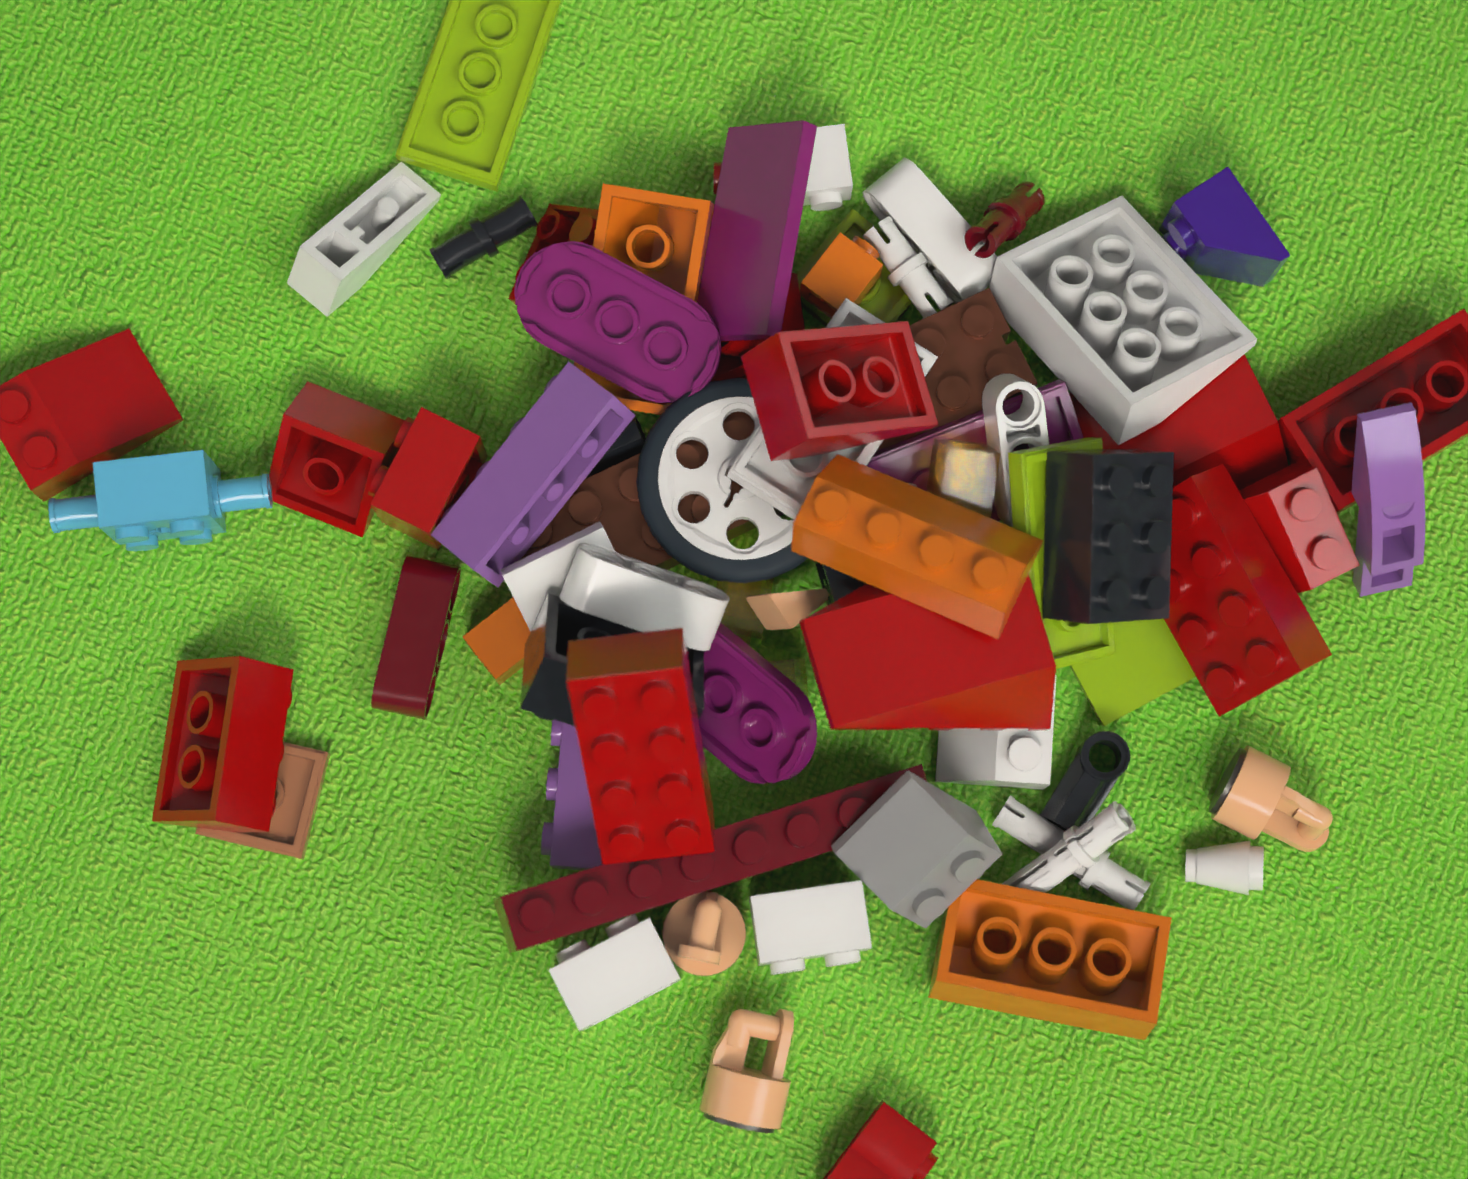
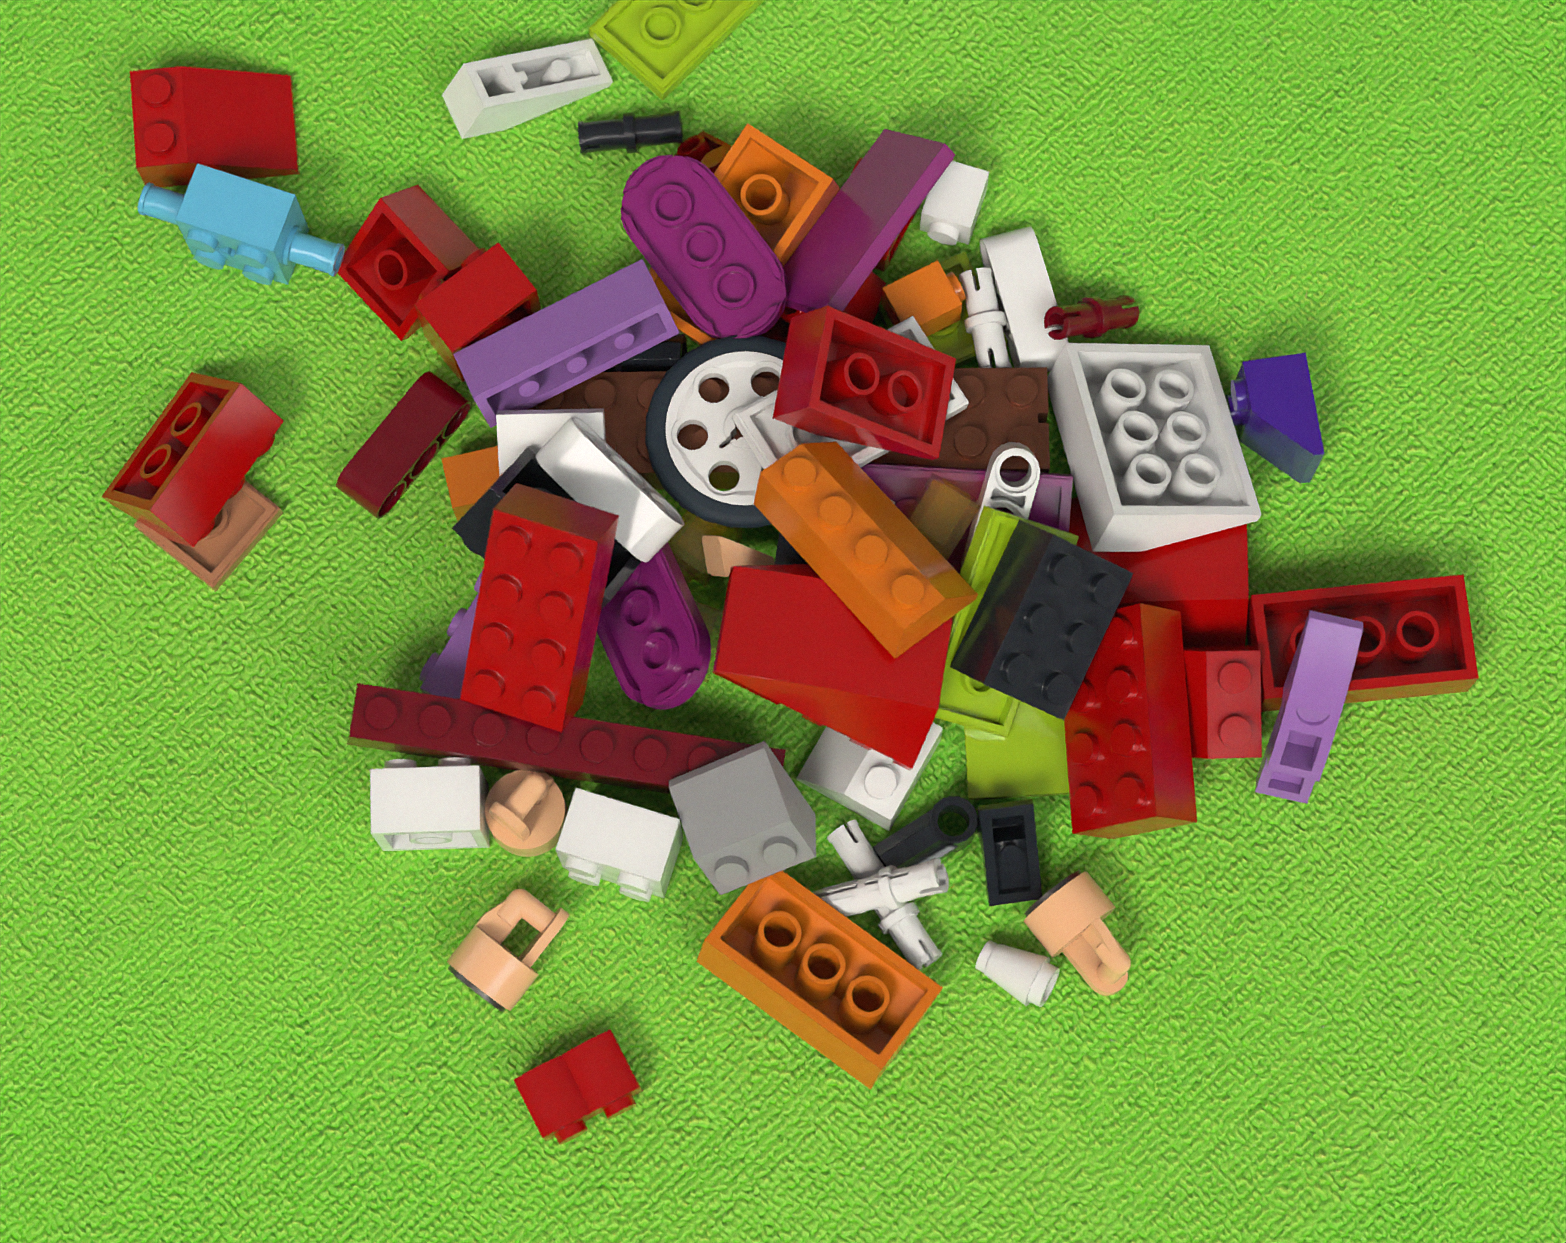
camera: 30 degrees right, 5 degrees down
none -> black slope [977,799,1042,906]

